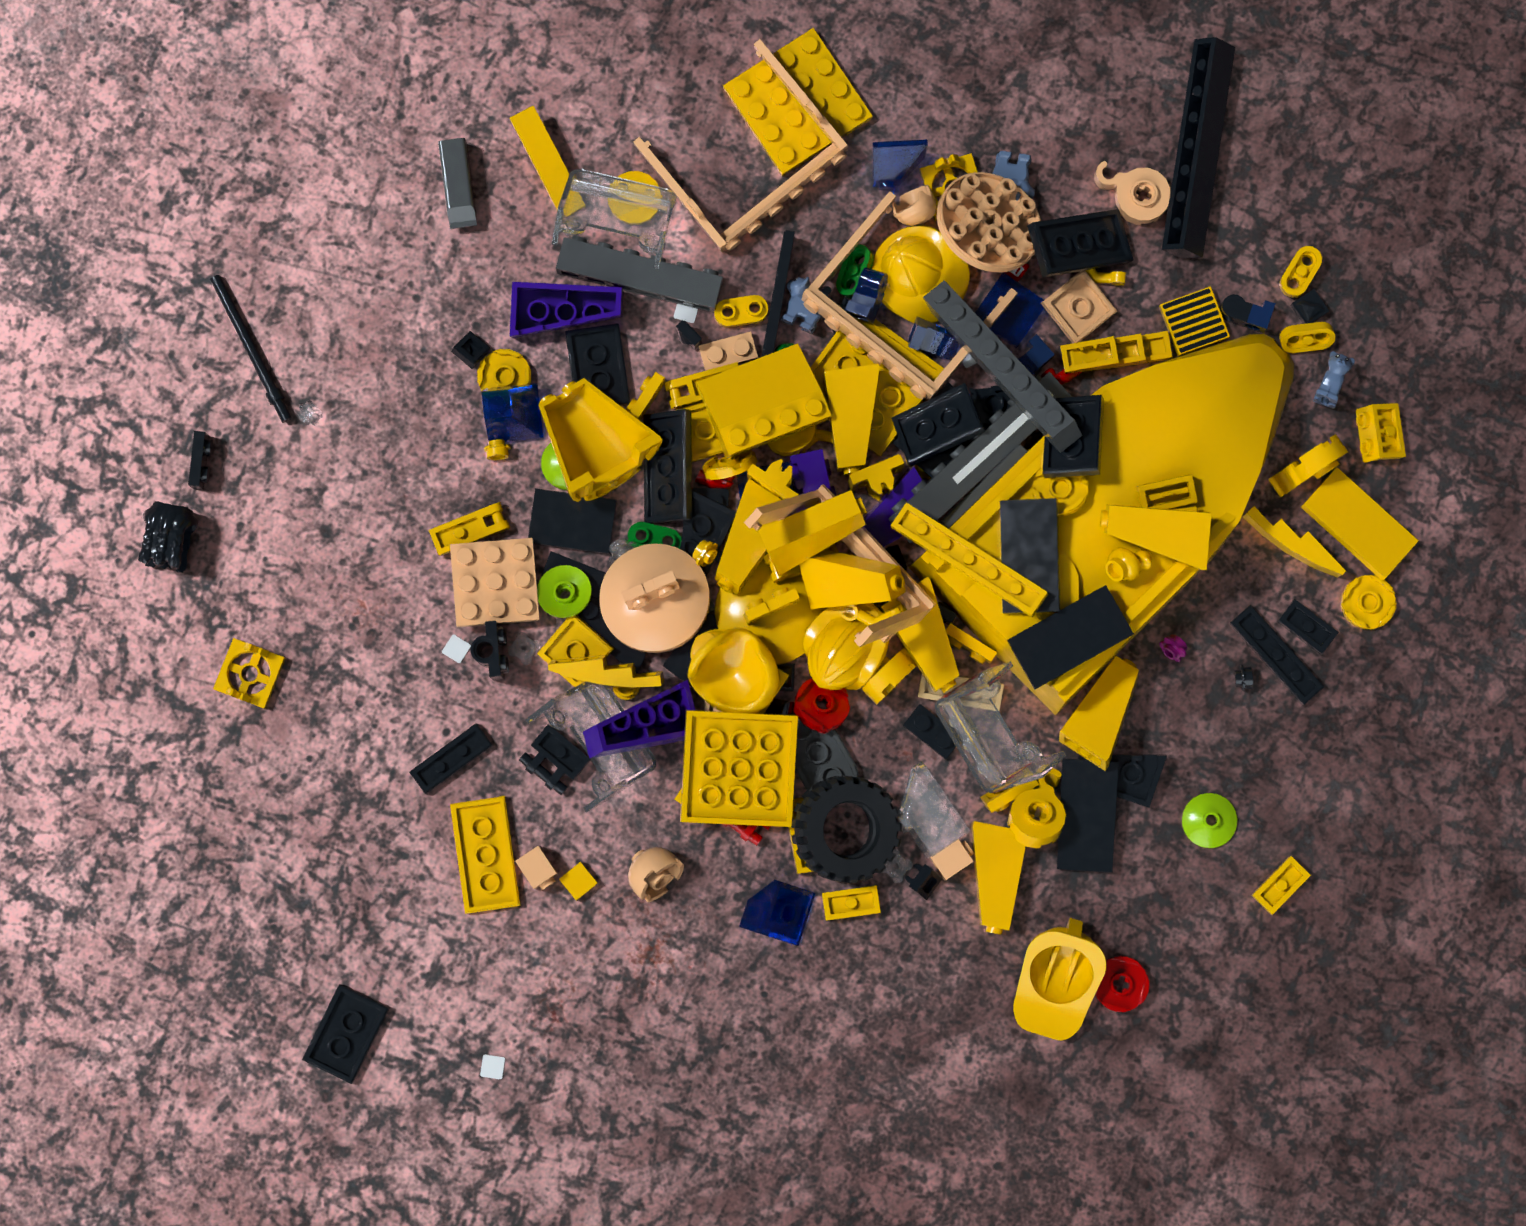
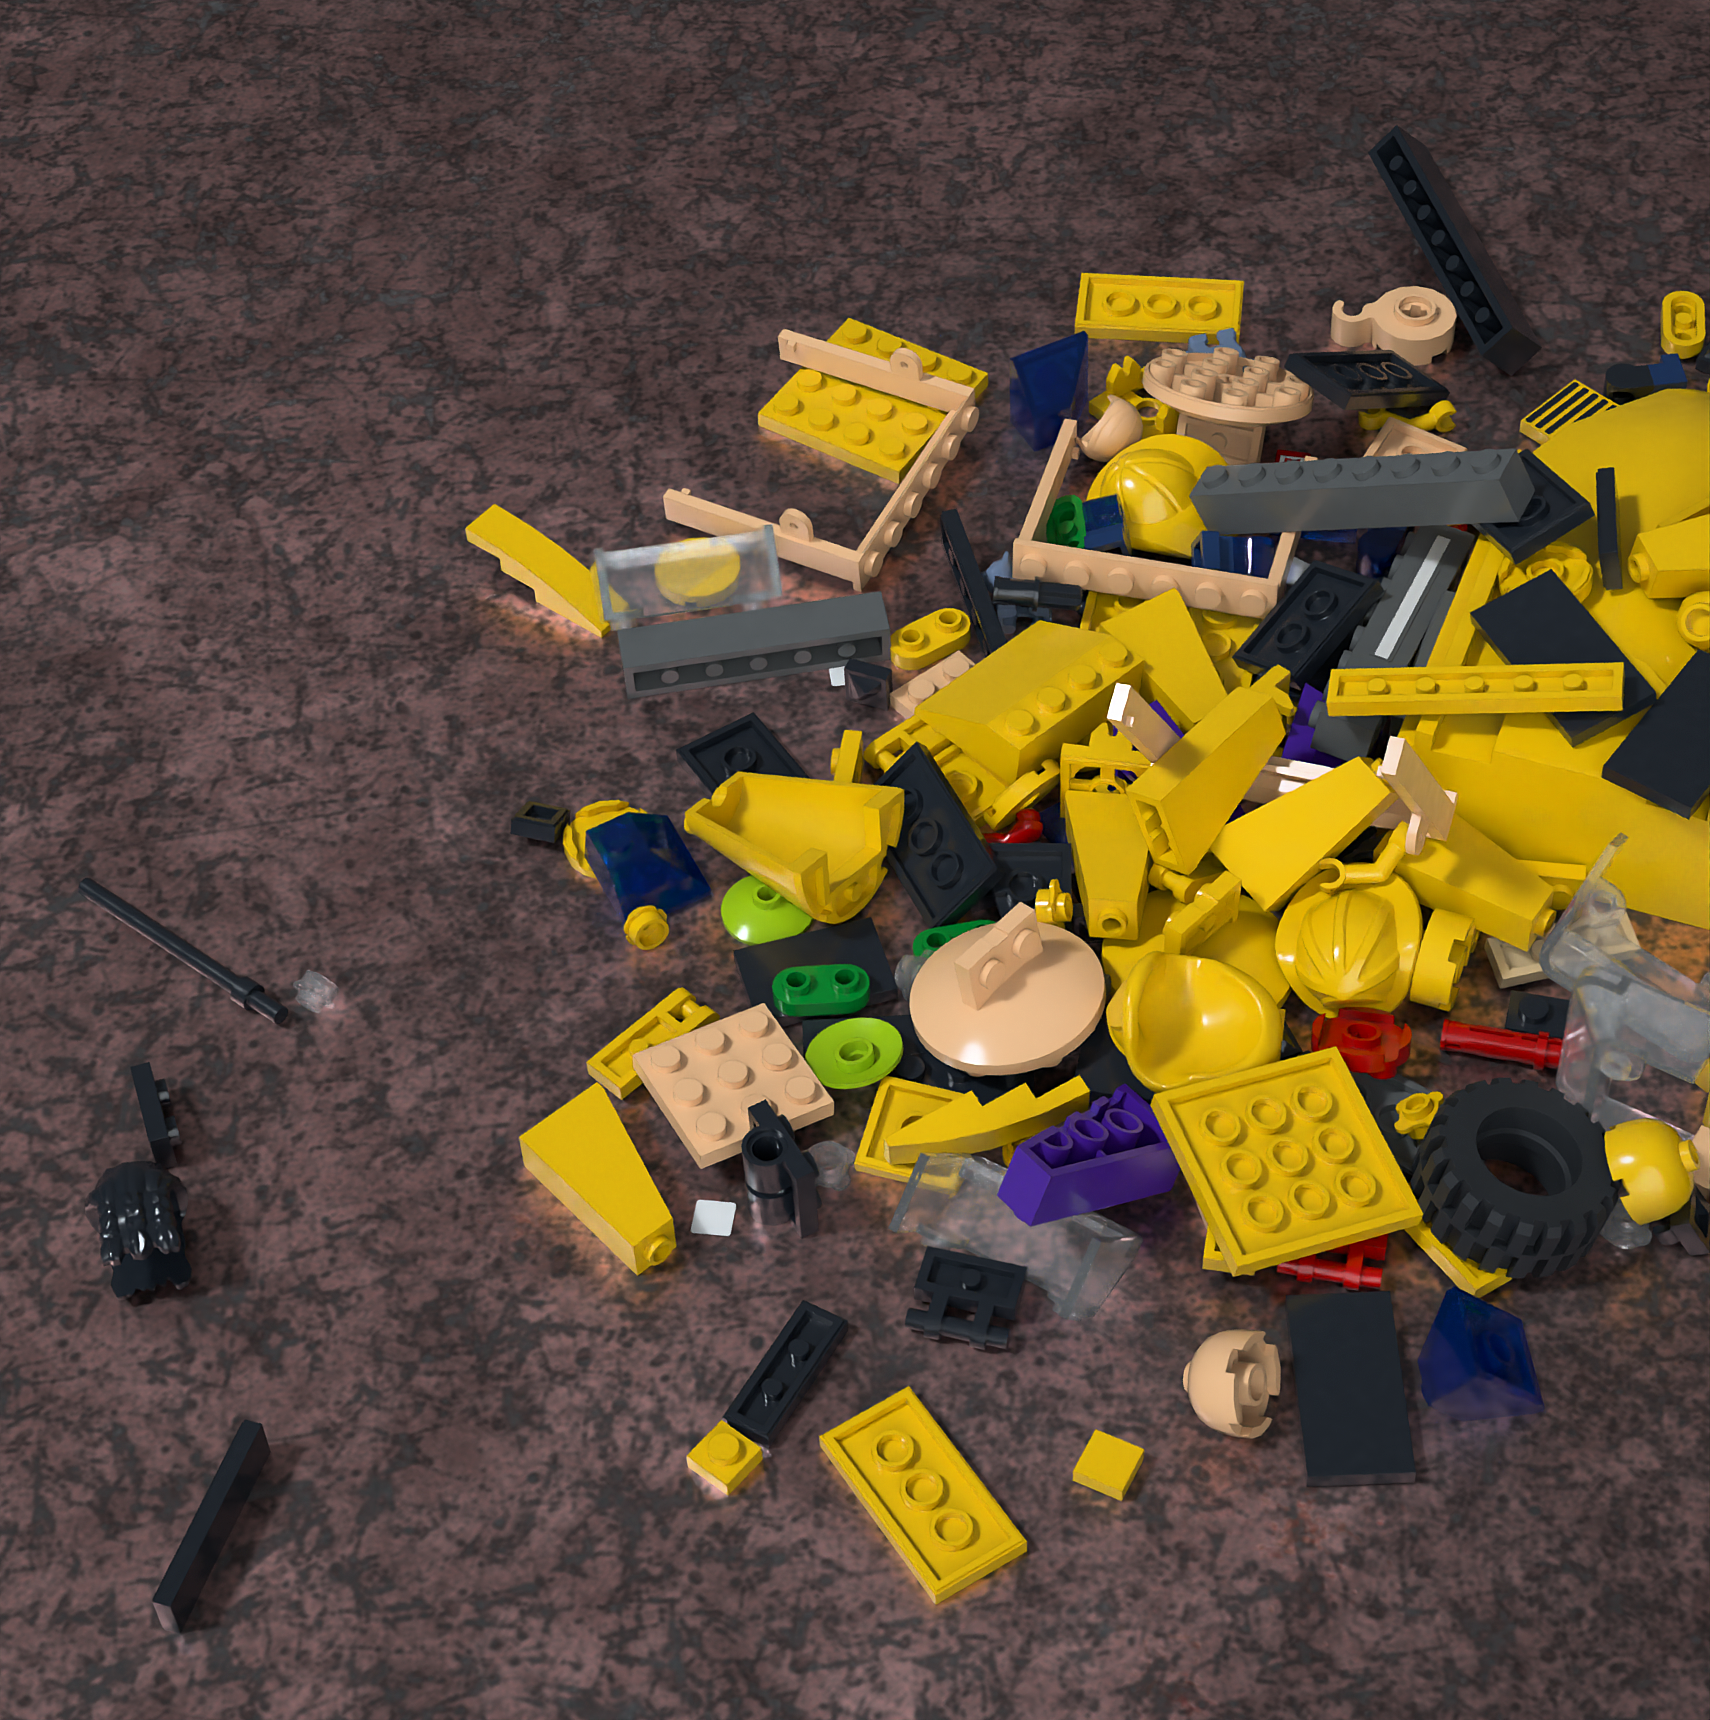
camera: 20 degrees left, 35 degrees down
yellow piece [213,638,286,709] -> none
dark grey piece [438,138,477,229] -> none
dark purple wedge [510,282,624,338] -> none
light nougat brick [515,846,558,890] -> none
yellow plate [822,885,881,921] -> none
none -> black tile [152,1419,271,1634]
none -> yellow slope [519,1082,677,1276]
none -> yellow plate [686,1420,763,1496]
none -> green plate [772,964,870,1017]
none -> black axle [992,576,1082,612]
none -> yellow tile [1075,273,1244,345]
none -> black tile [1285,1291,1416,1487]
none -> yellow plate [1394,1091,1445,1139]
none -> red pin [1440,1019,1594,1075]
none -> black tile [1596,467,1623,590]
none -> yellow cylinder [1604,1118,1701,1225]

